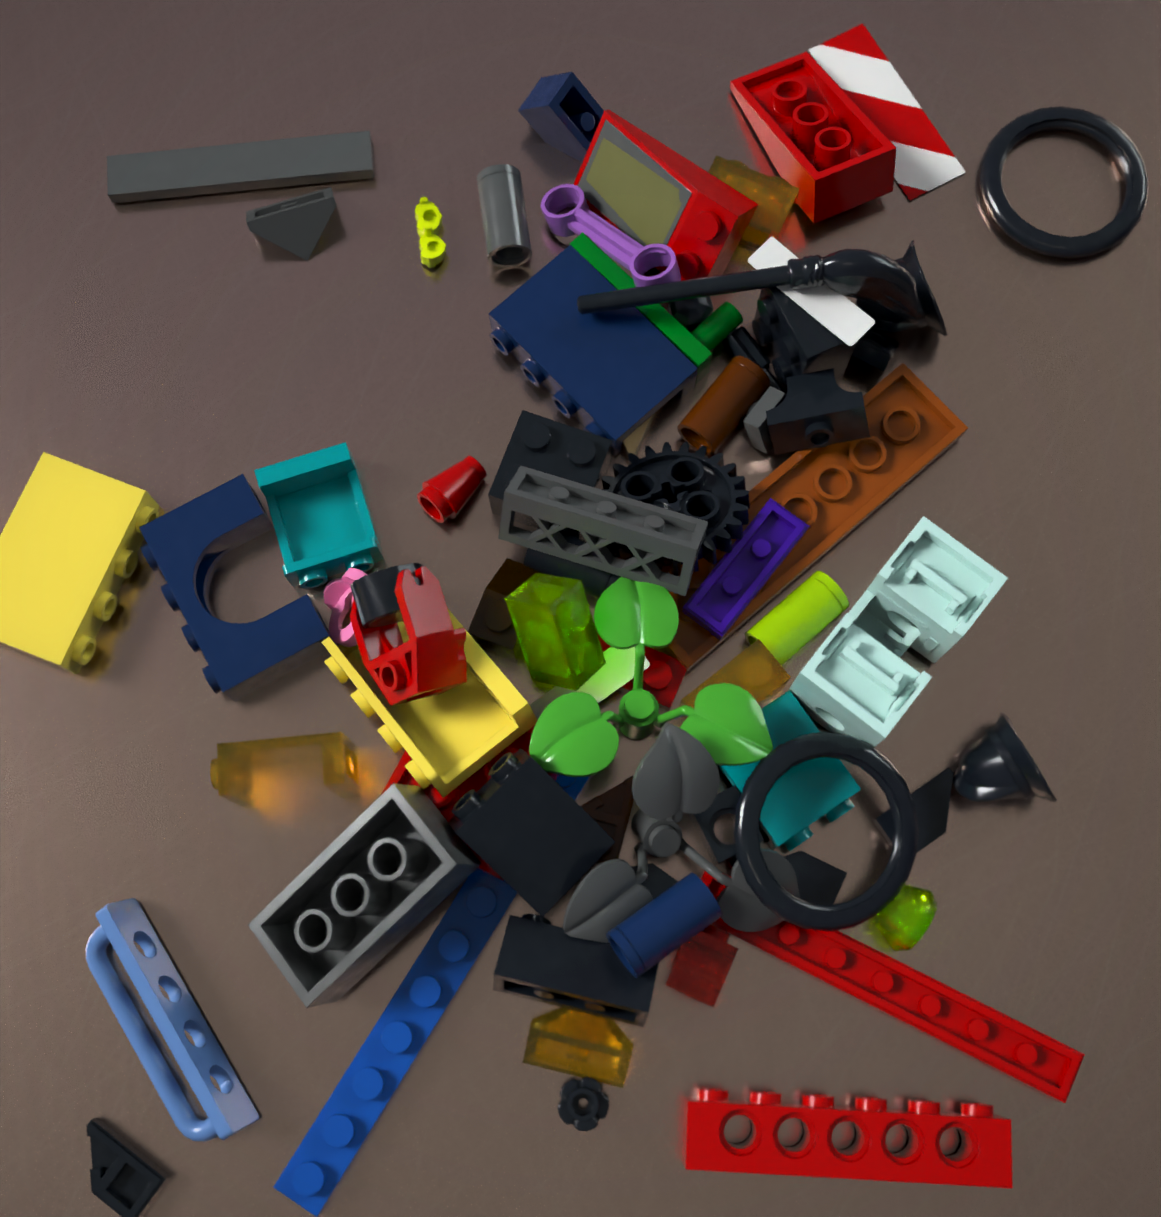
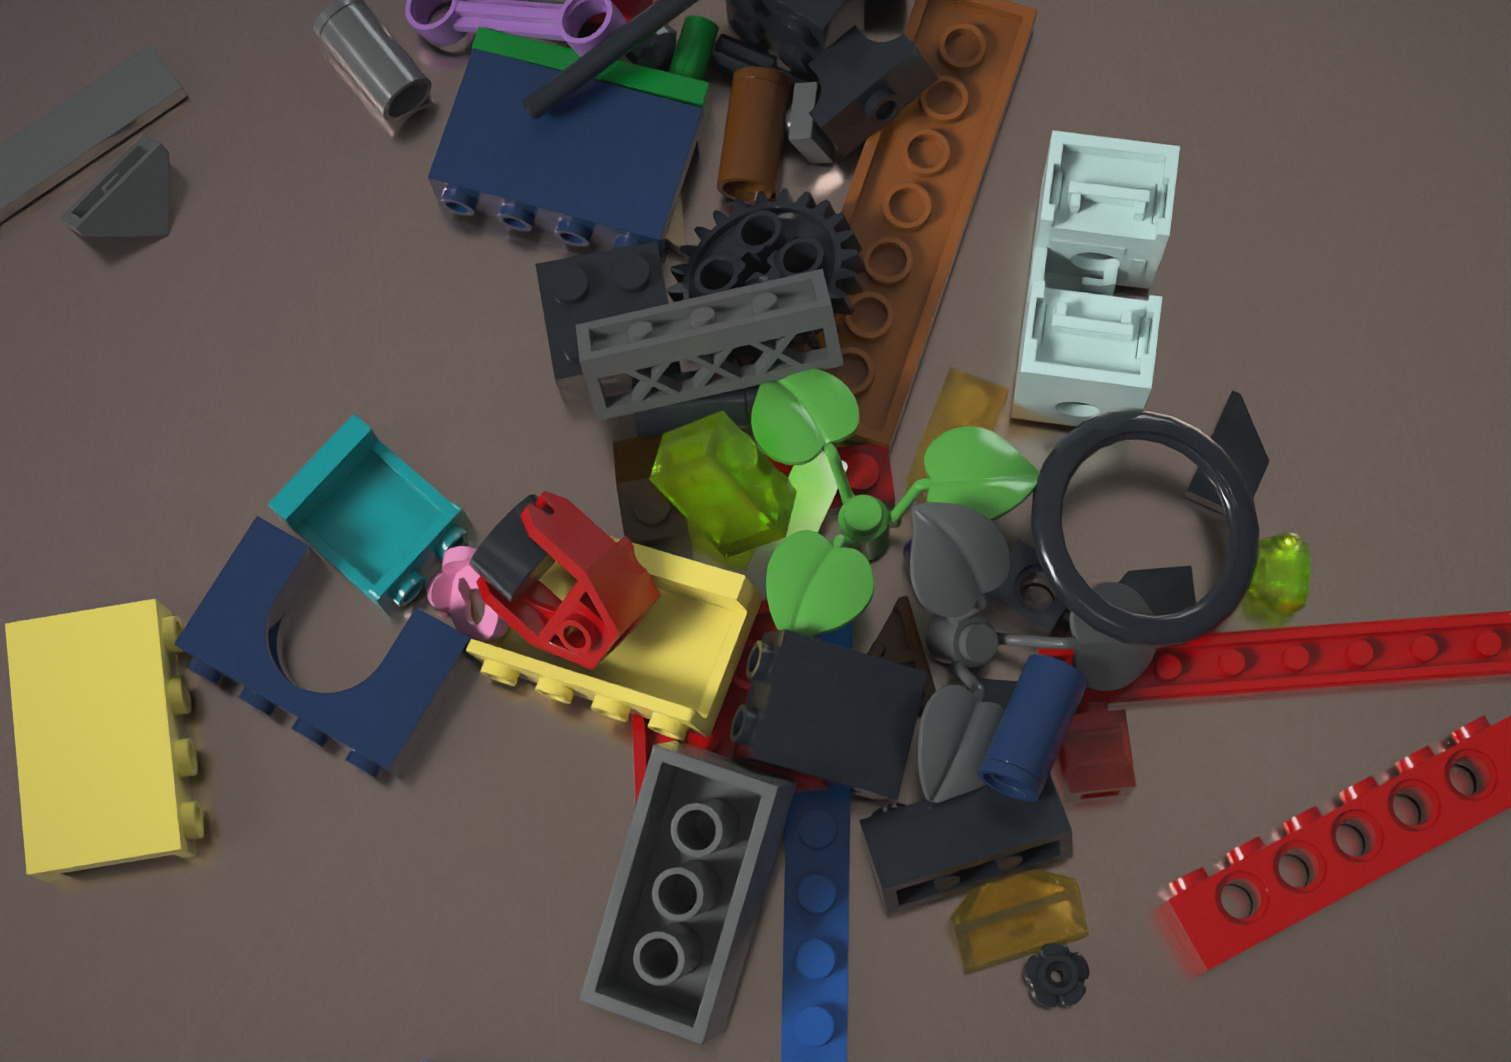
camera: 25 degrees left, 0 degrees up
clear yellow panel [210,732,361,808] -> none
neon yellow piece [415,197,446,268] -> none
red cone [417,456,487,523] -> none
dark purple tile [682,498,809,641] -> none
teal panel [716,690,861,852] -> none
lime pin [745,571,849,670] -> none
black piece [953,713,1057,802] -> none

